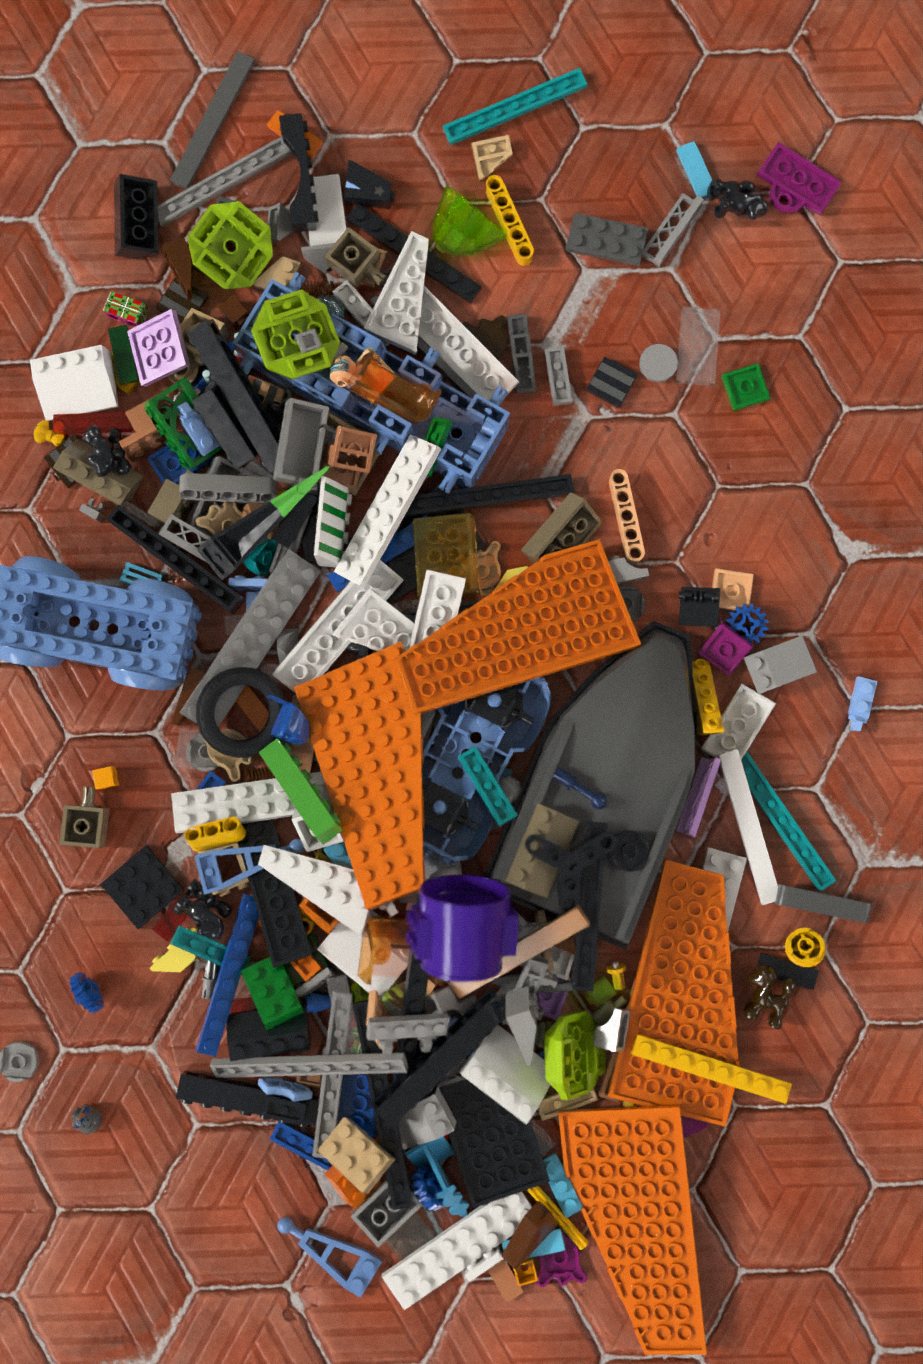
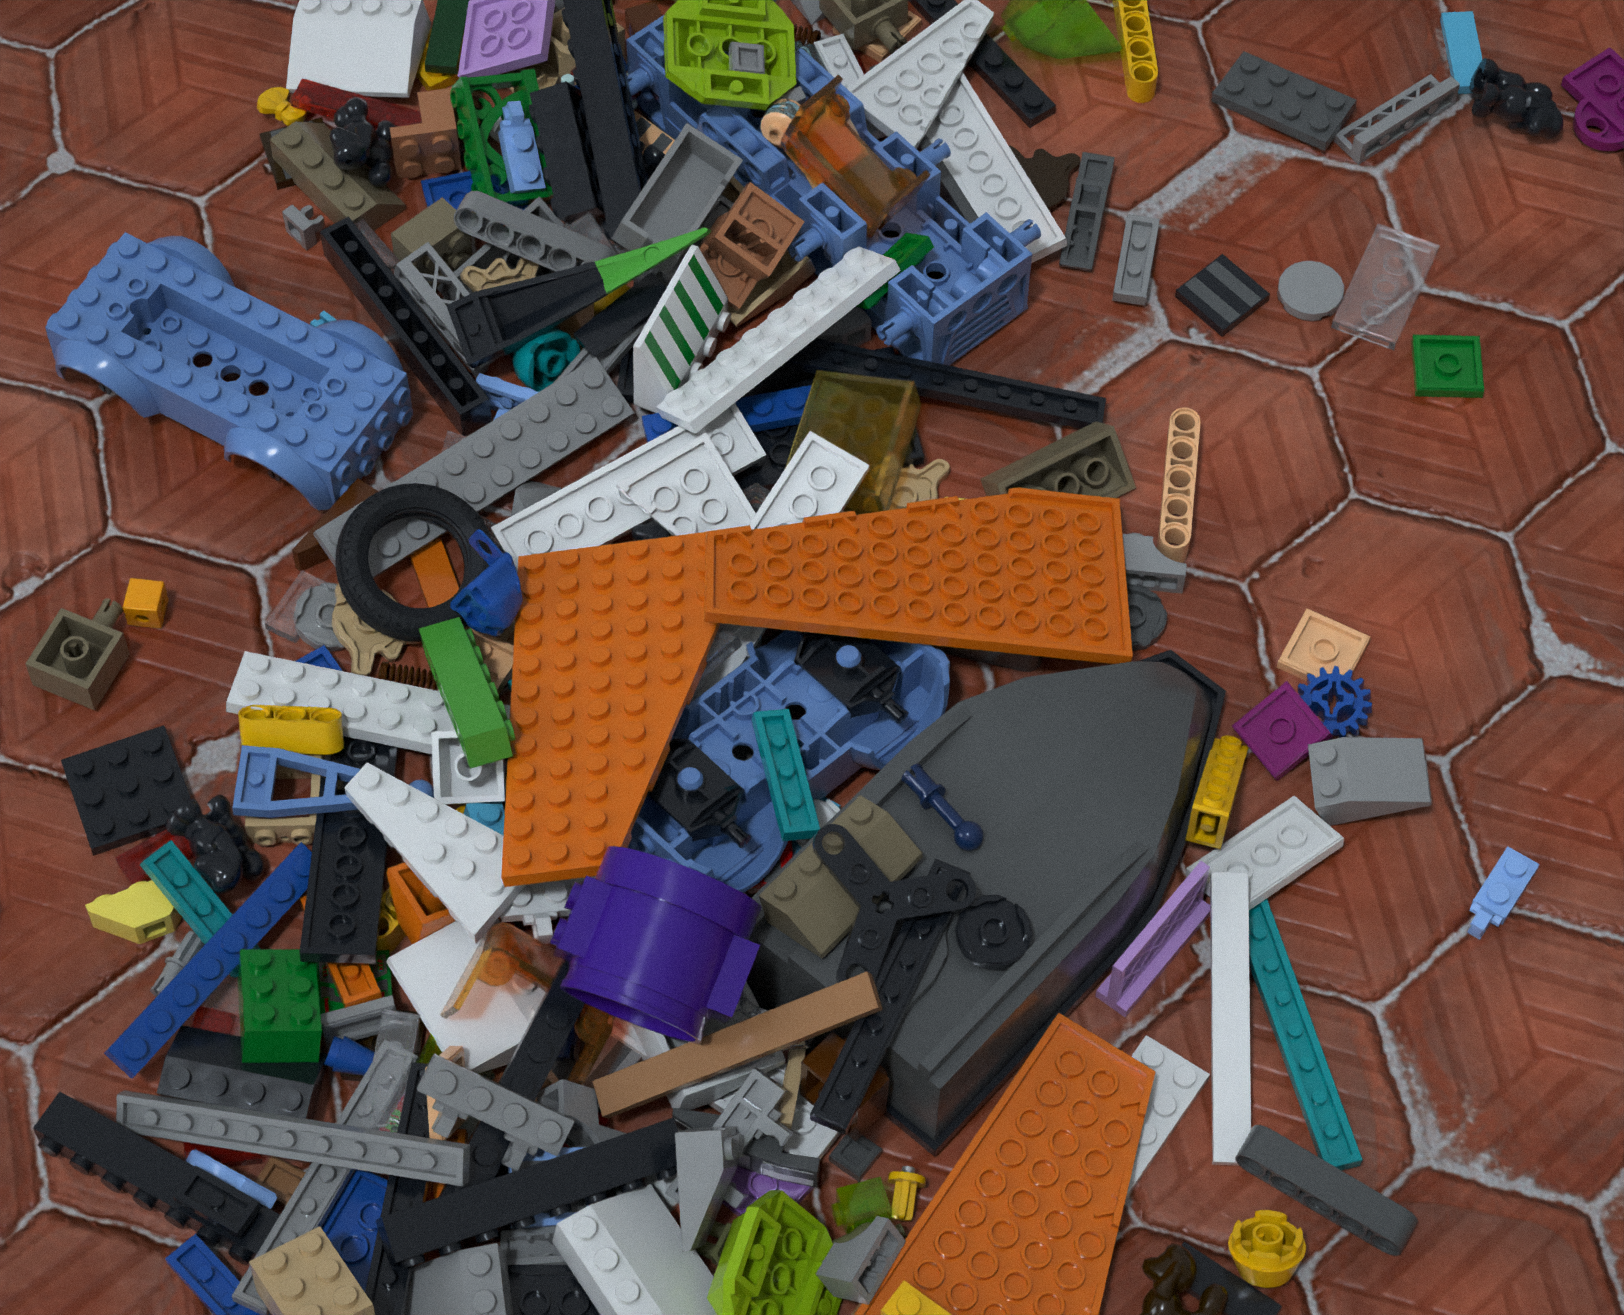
camera: 15 degrees right, 25 degrees down
black hinge [678,587,720,627] -> none

